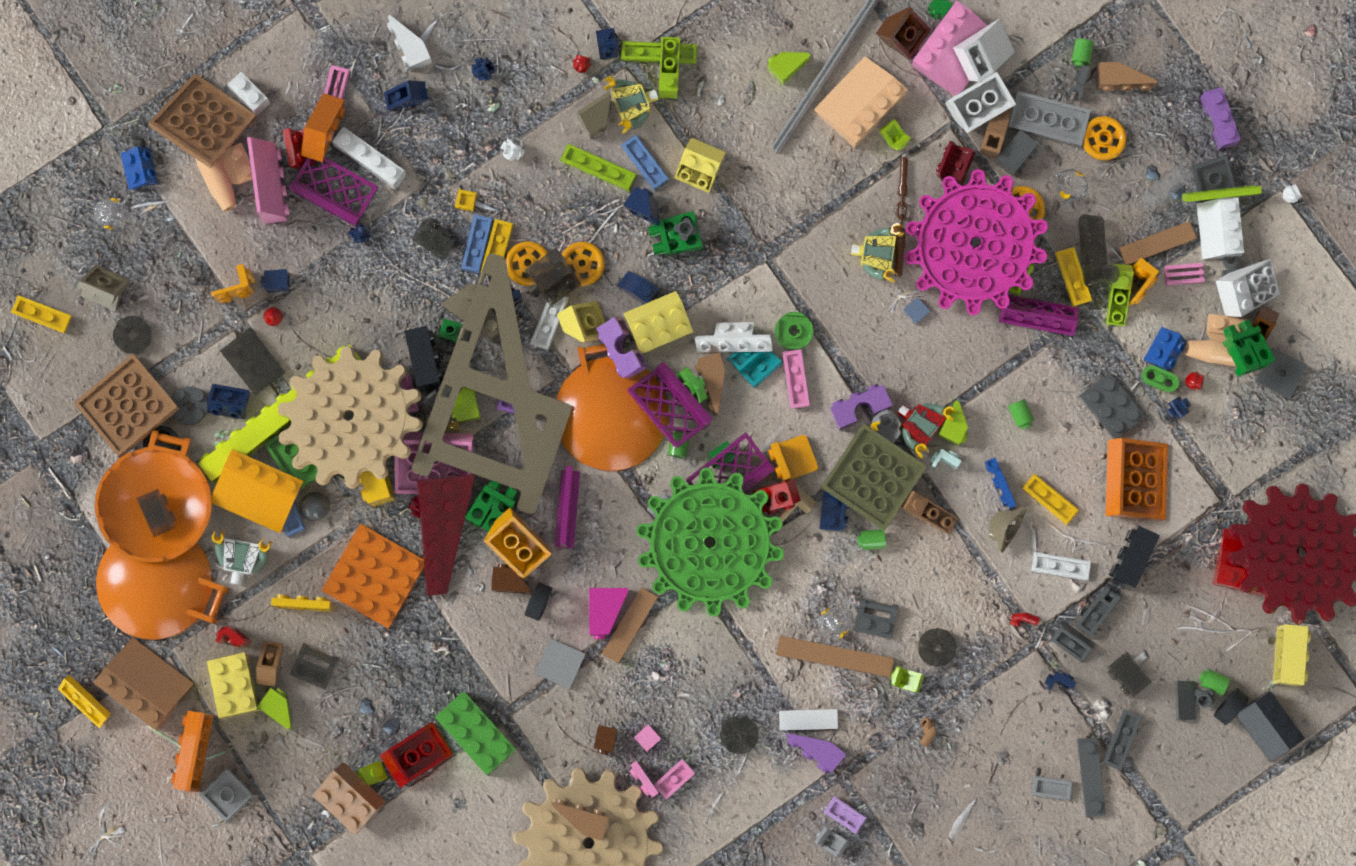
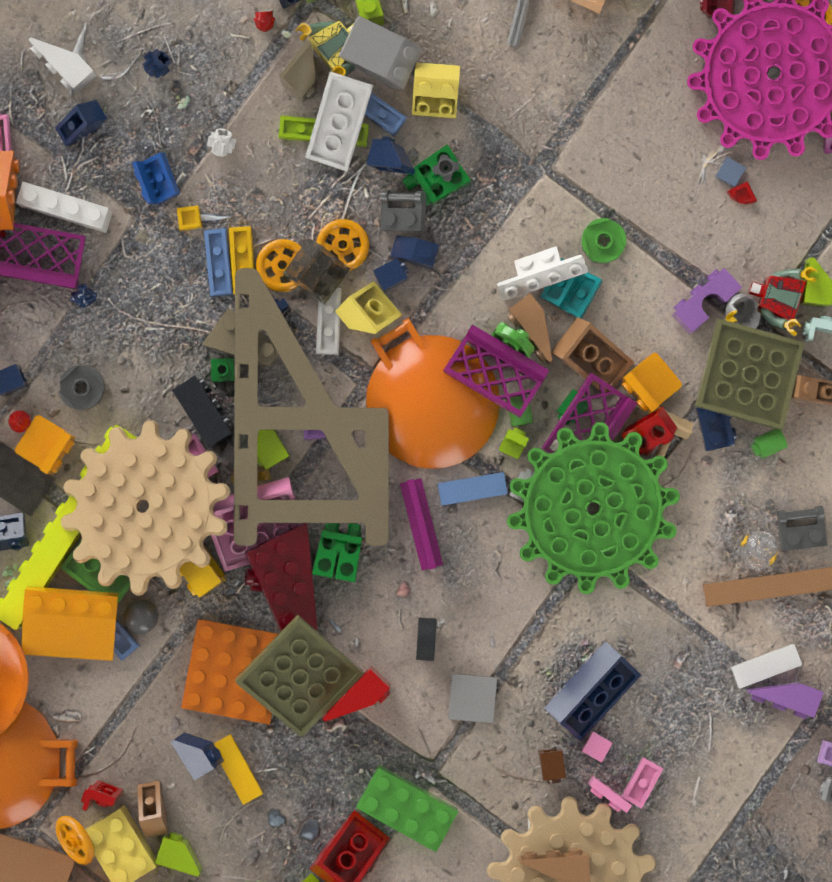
camera: 20 degrees left, 5 degrees up
torso [212,531,273,585] -> none
yellow plate [271,594,334,612] -> none
clear smoke plate [289,643,339,690] -> none
clear smoke bracket [412,218,459,260] -> none
light orange slope [484,508,551,579] -> none
reddish brown slope [491,564,531,594] -> none
dark pink slope [589,588,628,639] -> none
medium lavender arch [596,317,649,378] -> none
medium nougat tile [602,587,658,664] -> none
light yellow brick [623,291,693,354] -> none
clear smoke plate [720,715,759,754] -> none
bright pink plate [782,349,810,409] -> none
torso [850,223,904,283] -> none
reddish brown piece [895,157,908,277] -> none
none -> light orange bracket [15,415,76,475]
none -> light orange plate [55,816,94,865]
none -> dark grey plate [59,366,106,411]
none -> blue bracket [132,152,180,204]
none -> slope [171,733,224,781]
none -> yellow tile [214,734,263,805]
none -> olive plate [235,615,364,737]
none -> white tile [305,71,373,171]
none -> red slope [322,666,391,722]
none -> light grey slope [339,16,422,89]
none -> dark blue brick [373,258,409,293]
none -> dark grey plate [380,190,426,232]
none -> medium blue tile [438,472,508,506]
none -> lime bracket [499,427,529,459]
none -> dark blue slope [545,641,641,741]
none -> medium nougat slope [551,317,634,397]
none -> red tile [727,181,757,205]

